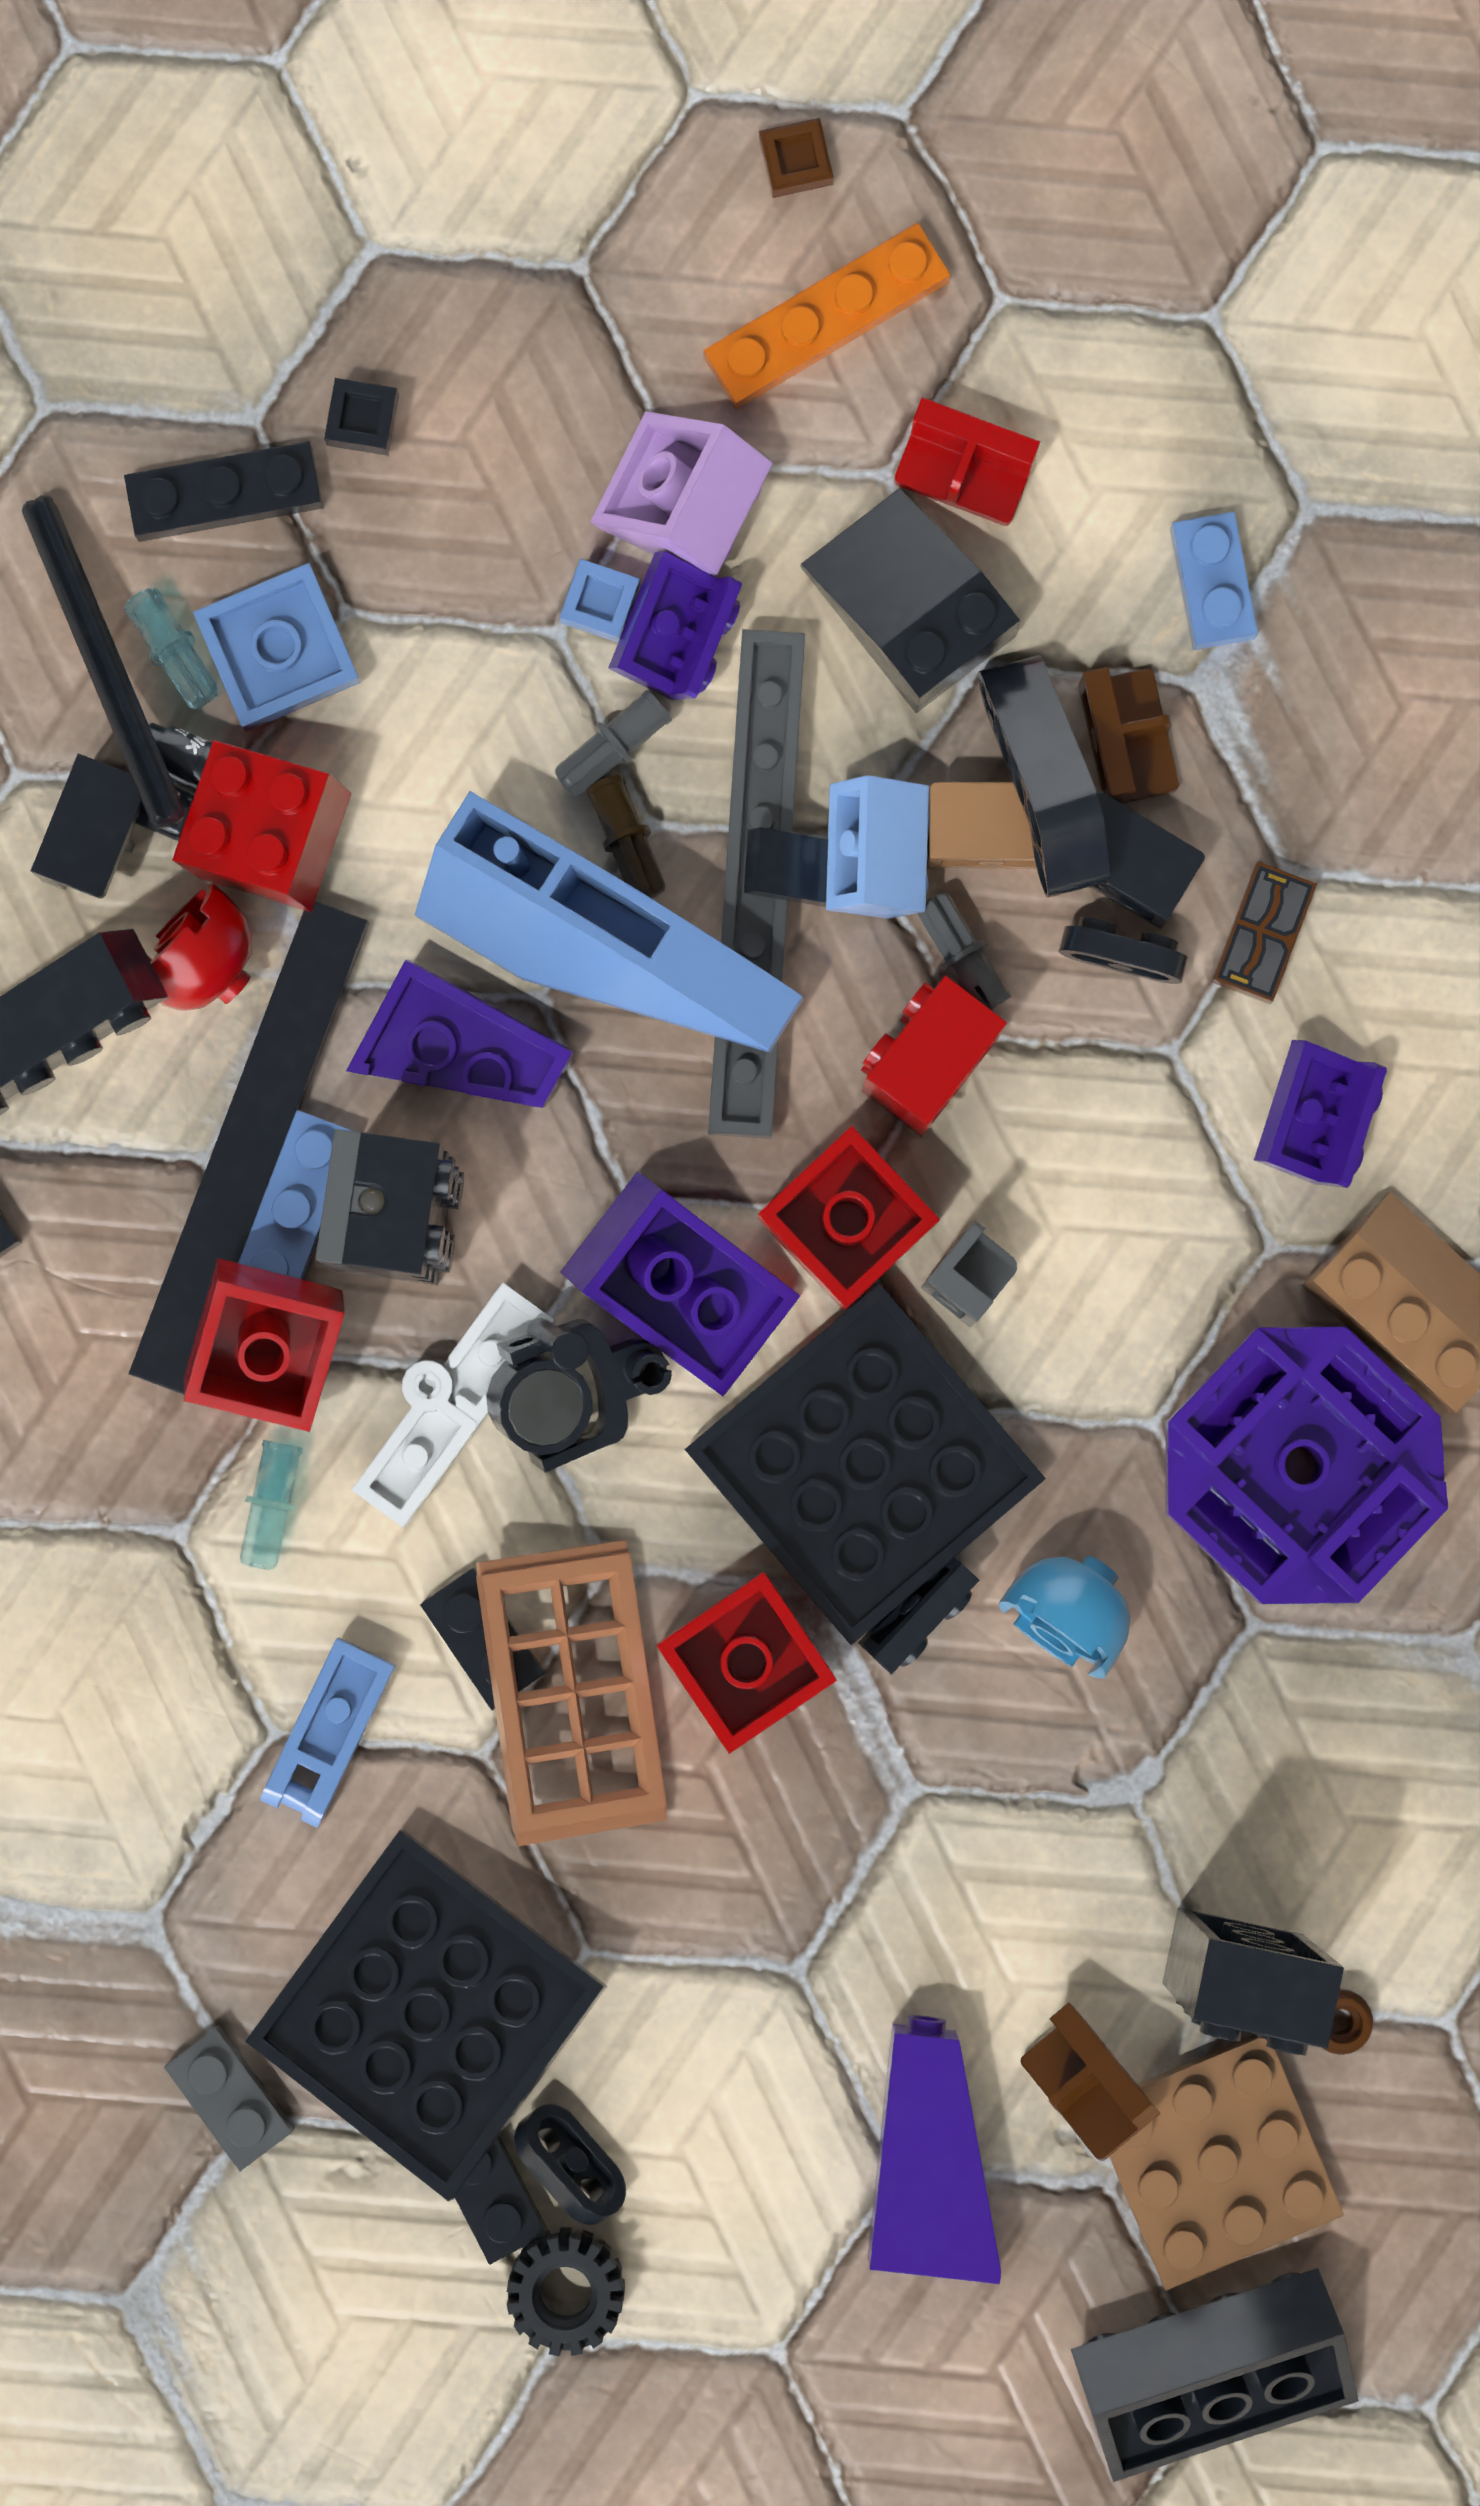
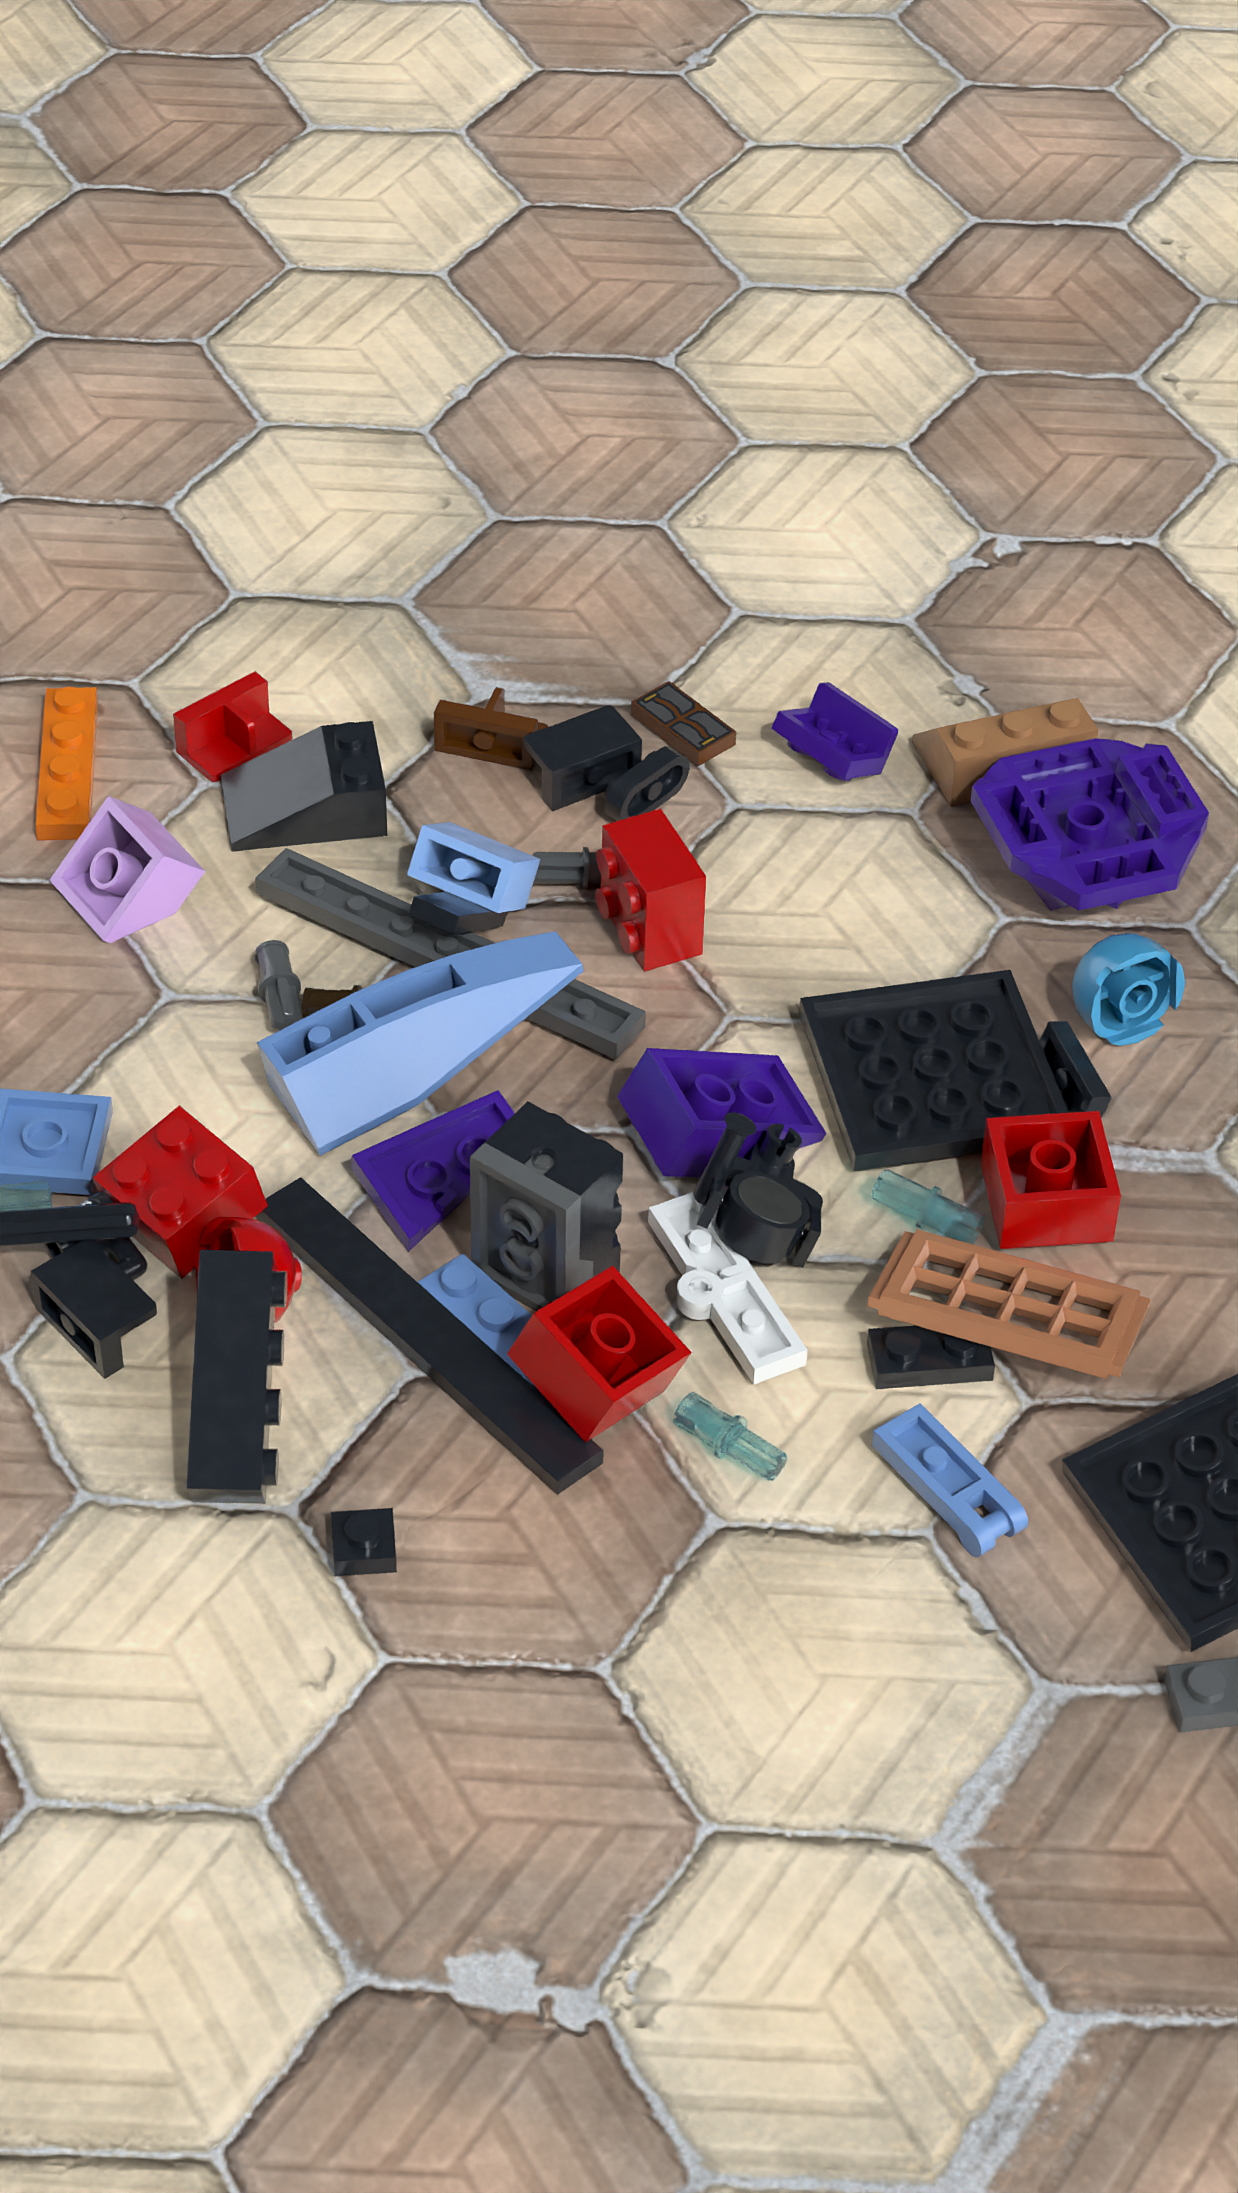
camera: 65 degrees left, 40 degrees down
medium blue plate [559,559,640,643] -> none
dark purple bracket [608,551,742,700] -> none
red brick [757,1126,941,1312] -> none
dark grey panel [921,1220,1017,1327] -> none
medium nougat panel [927,782,1037,869] -> none
black beam [978,655,1111,898] -> none
medium blue plate [1170,511,1258,651] -> none
none -> clear light blue axle [872,1169,986,1244]

